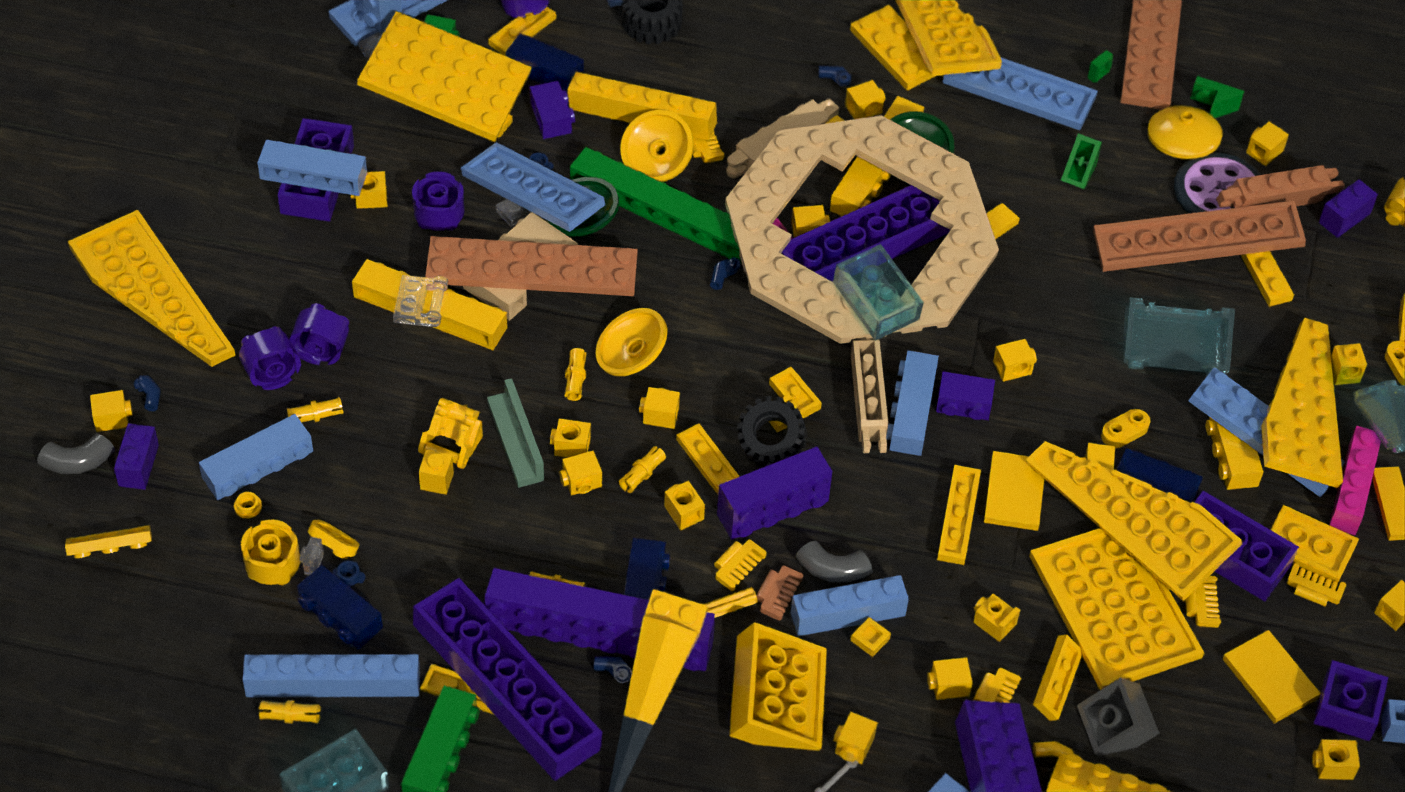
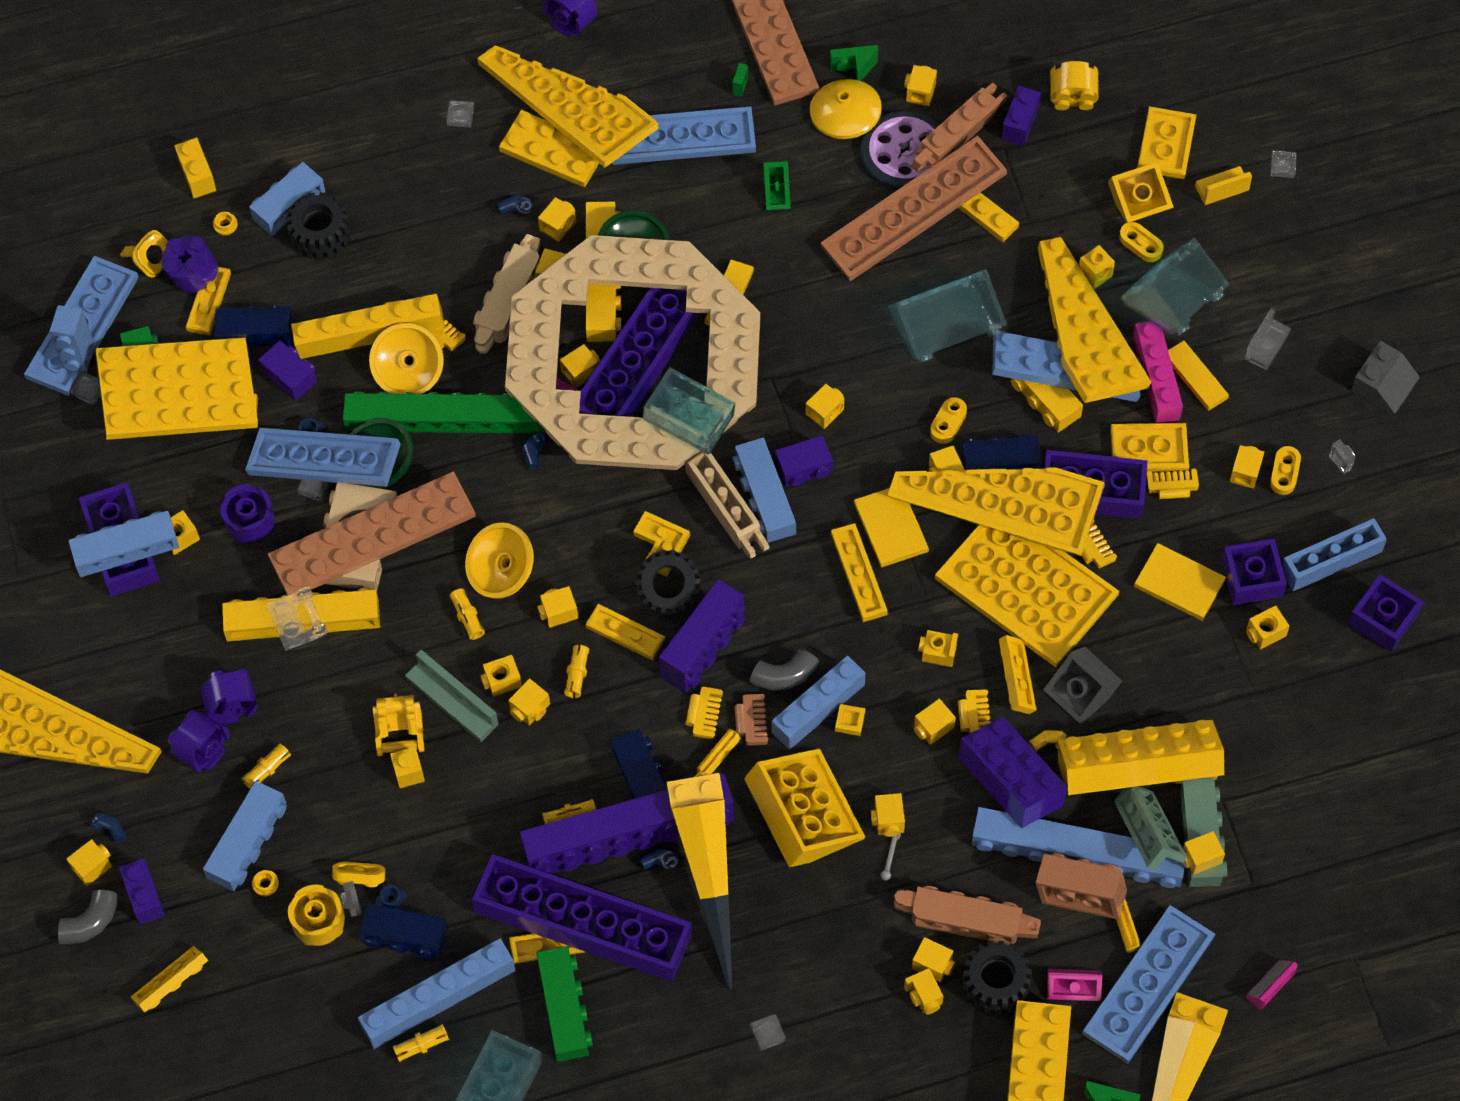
camera: 25 degrees left, 10 degrees up
yellow brick [664,481,705,531] -> none

